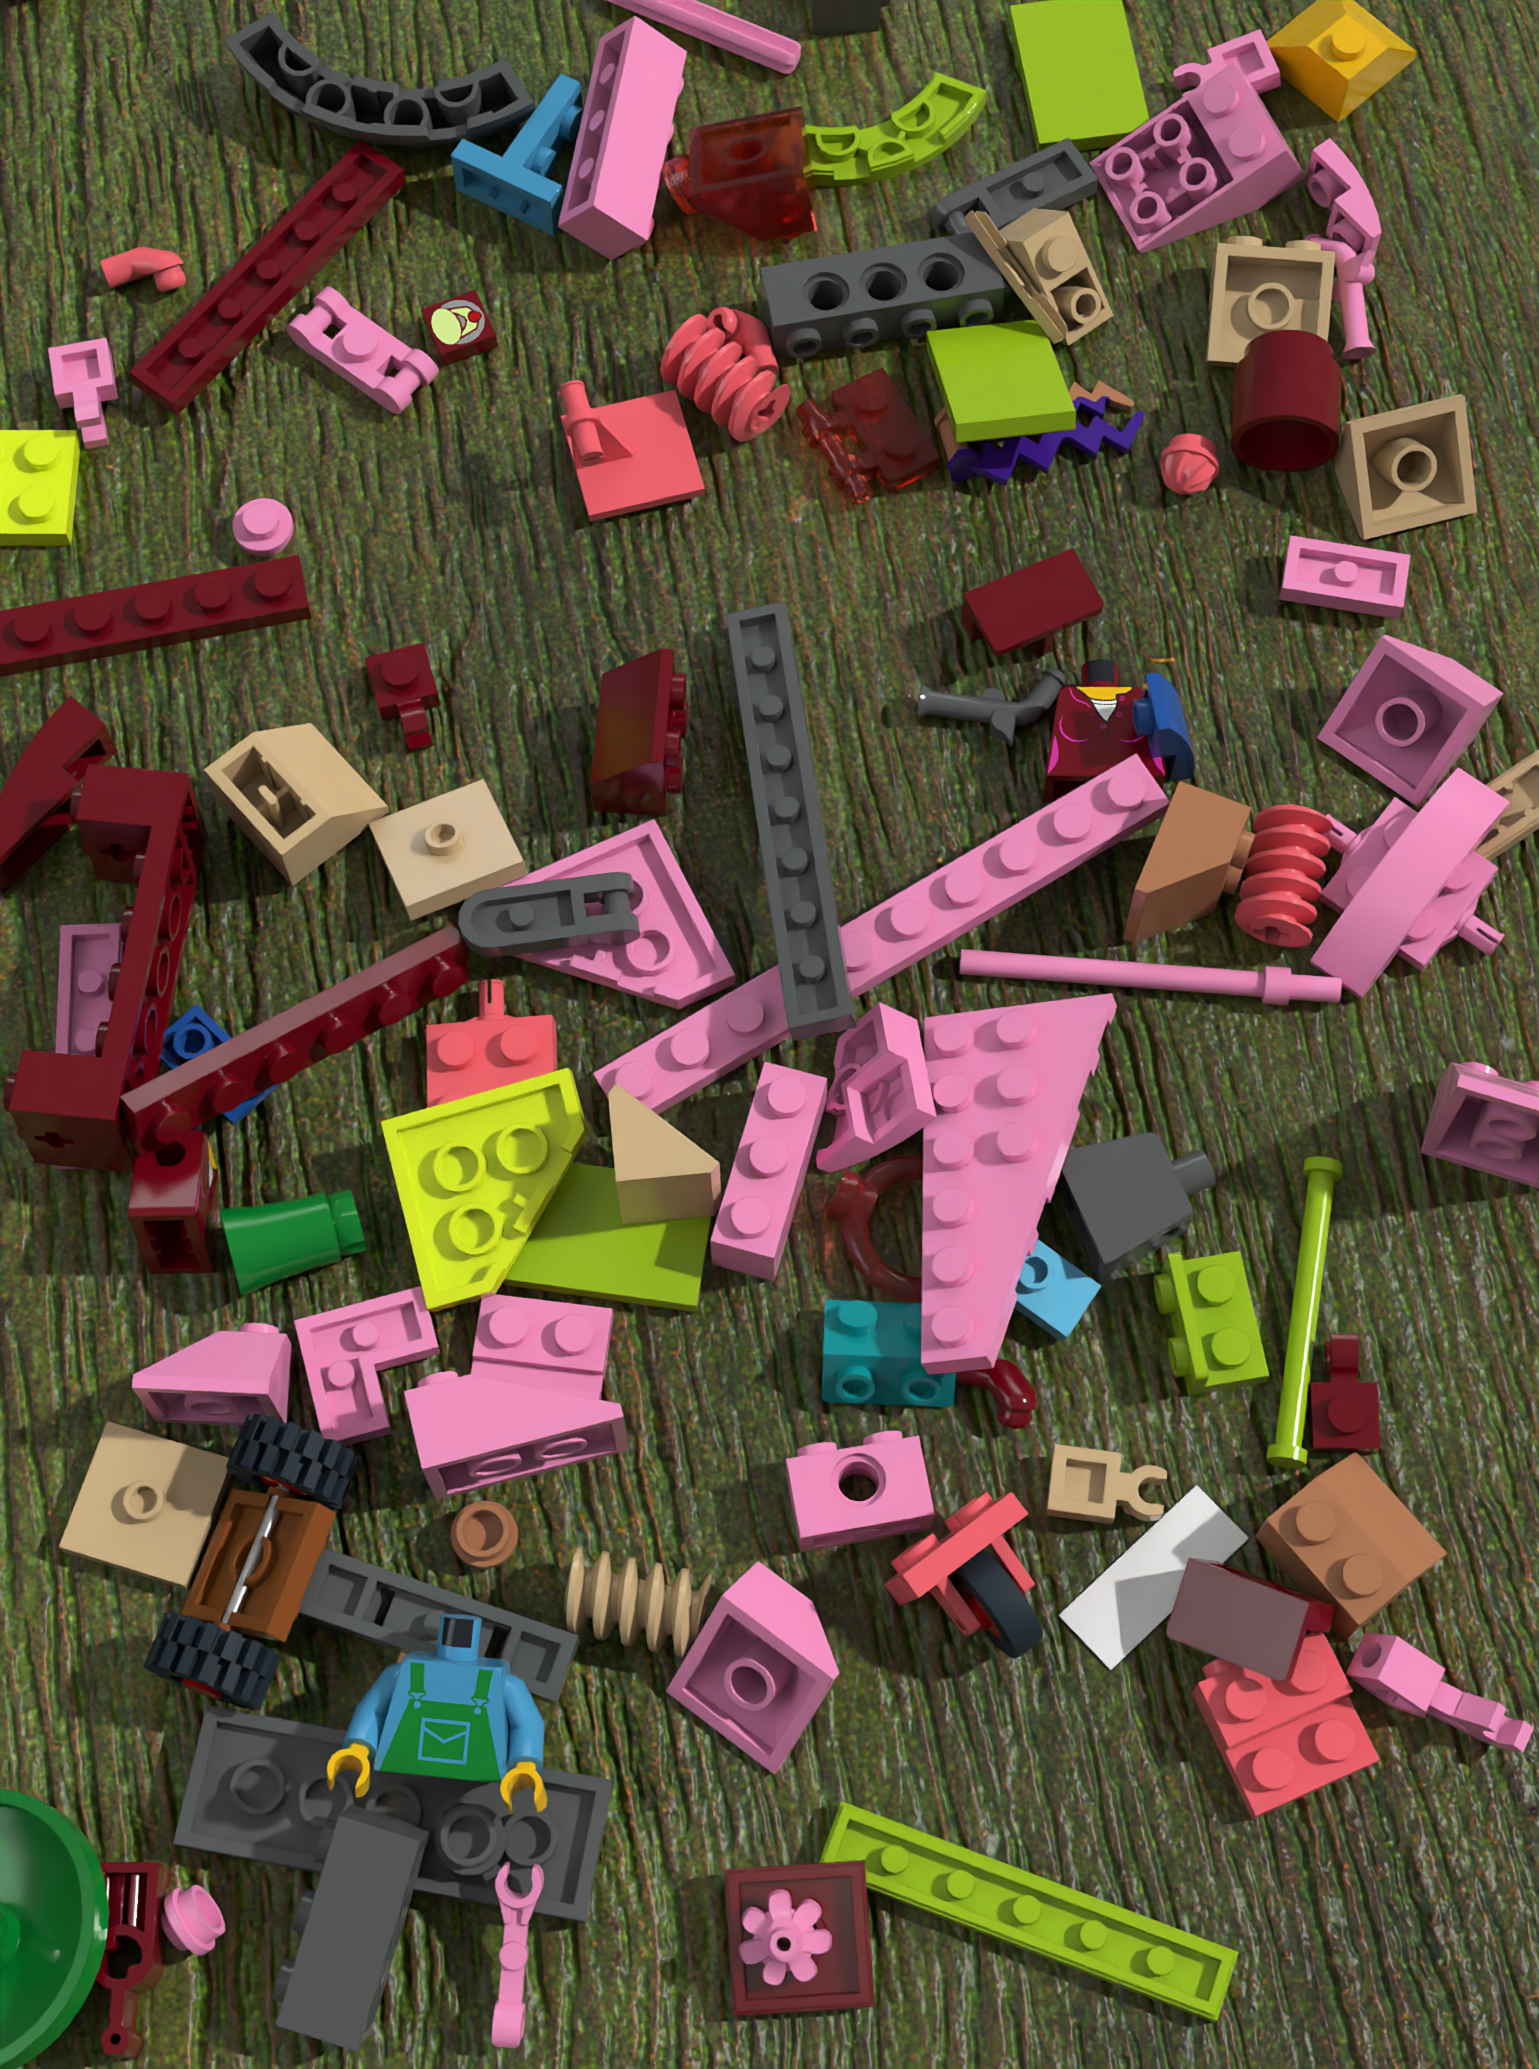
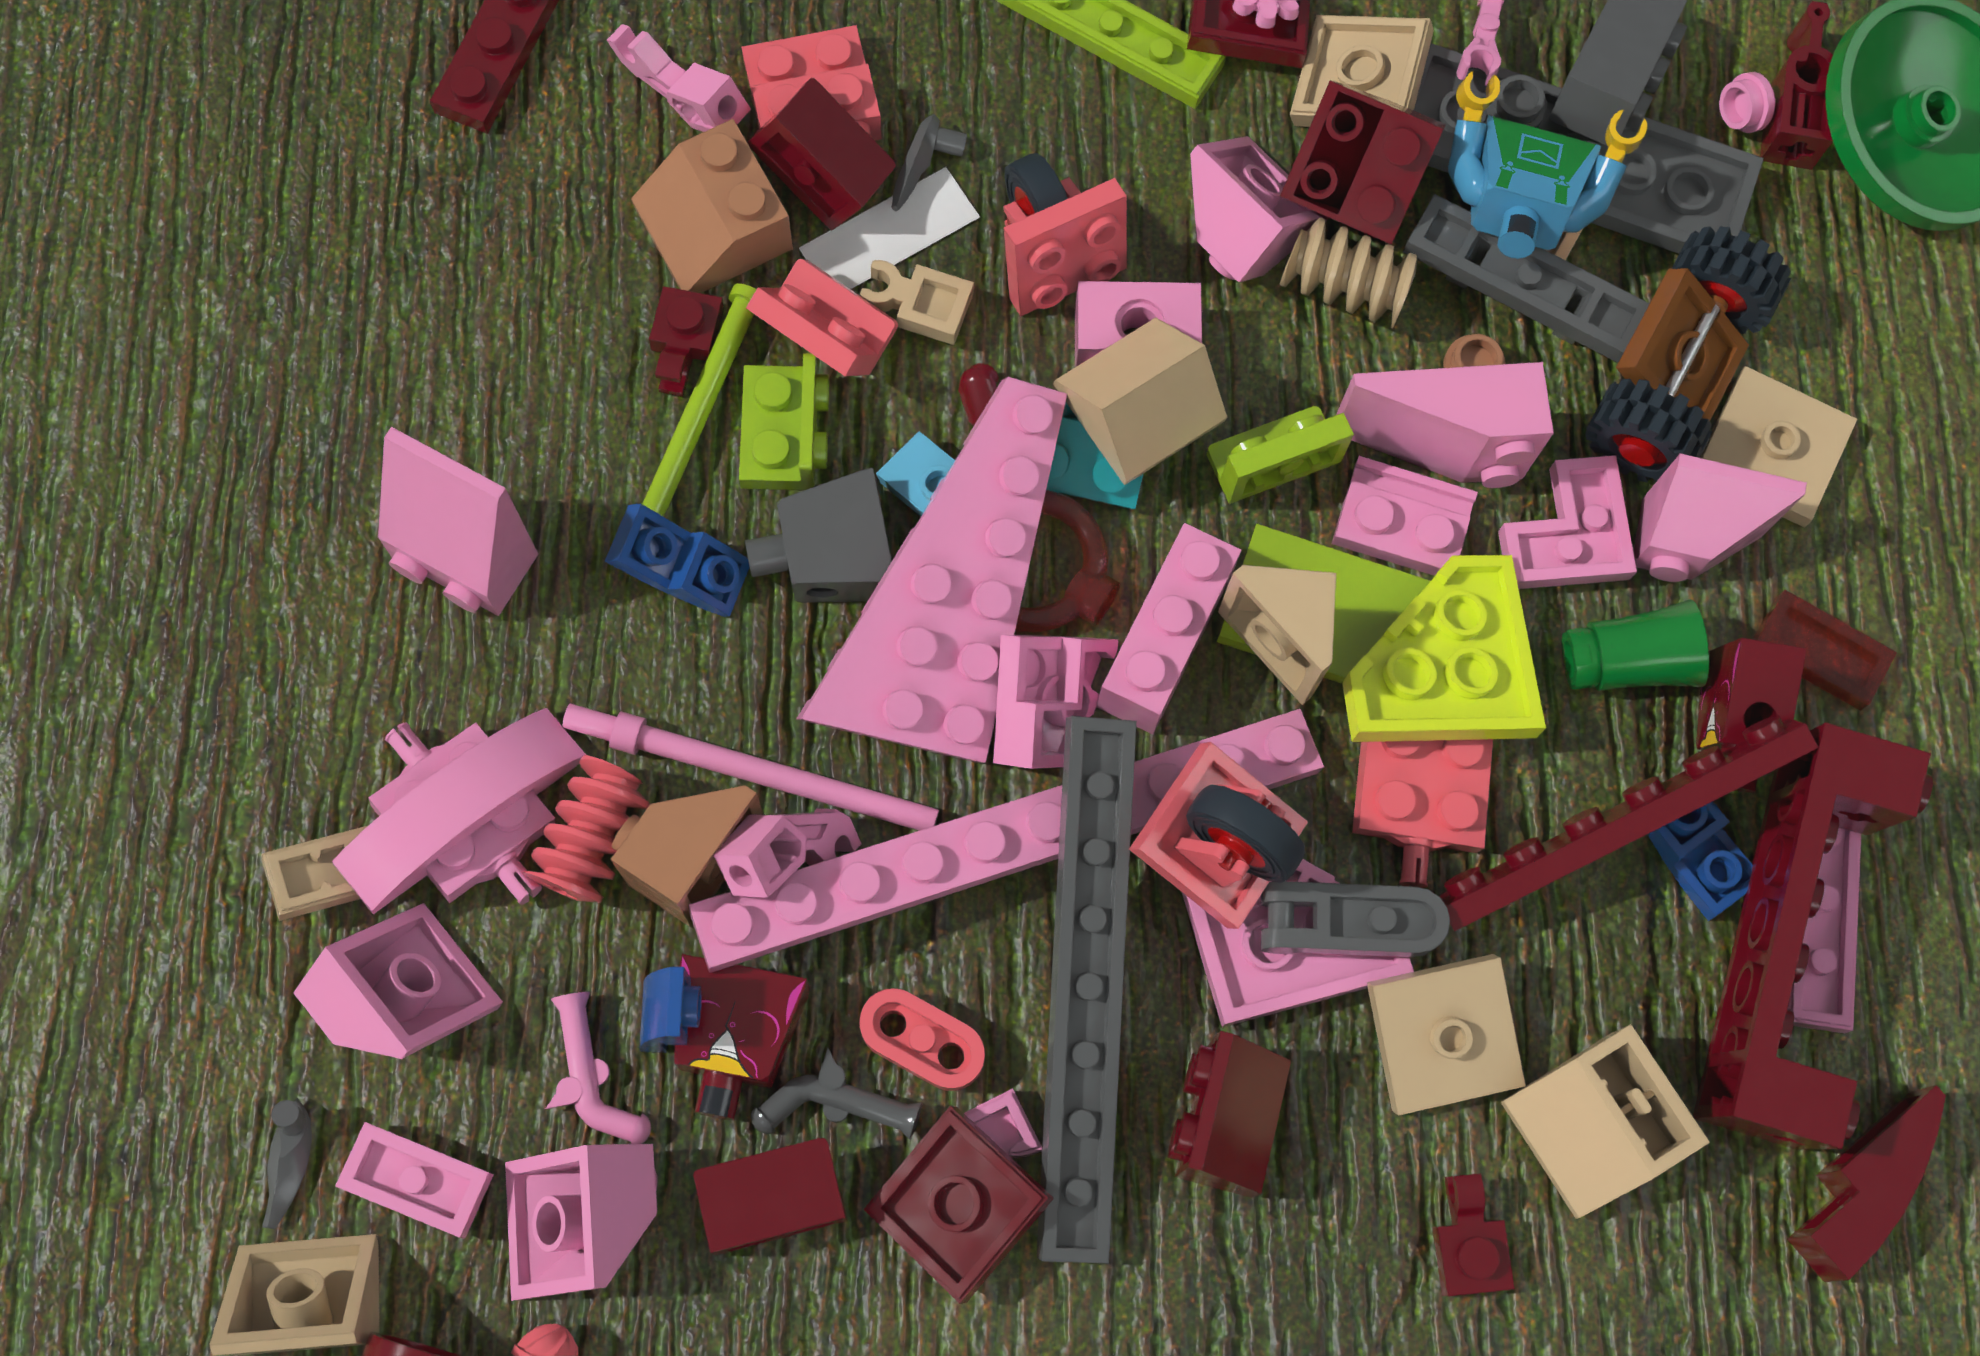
camera: 175 degrees left, 5 degrees up
none -> dark grey bar [262,1098,312,1229]
none -> bright pink slope [505,1144,657,1301]
none -> bright pink piece [545,992,651,1144]
none -> blue slope [605,504,750,617]
none -> bright pink piece [714,809,862,898]
none -> coral bracket [746,259,898,376]
none -> coral plate [860,988,985,1091]
none -> dark red tile [863,1106,1054,1304]
none -> dark grey bar [891,114,967,212]
none -> bright pink tile [964,1088,1042,1158]
none -> tan slope [1053,318,1227,485]
none -> coral plate [1129,742,1308,929]
none -> lime bracket [1207,406,1354,504]
none -> dark red slope [1280,80,1446,244]
none -> tan plate [1290,15,1434,127]
none -> clear red tile [1753,590,1897,711]

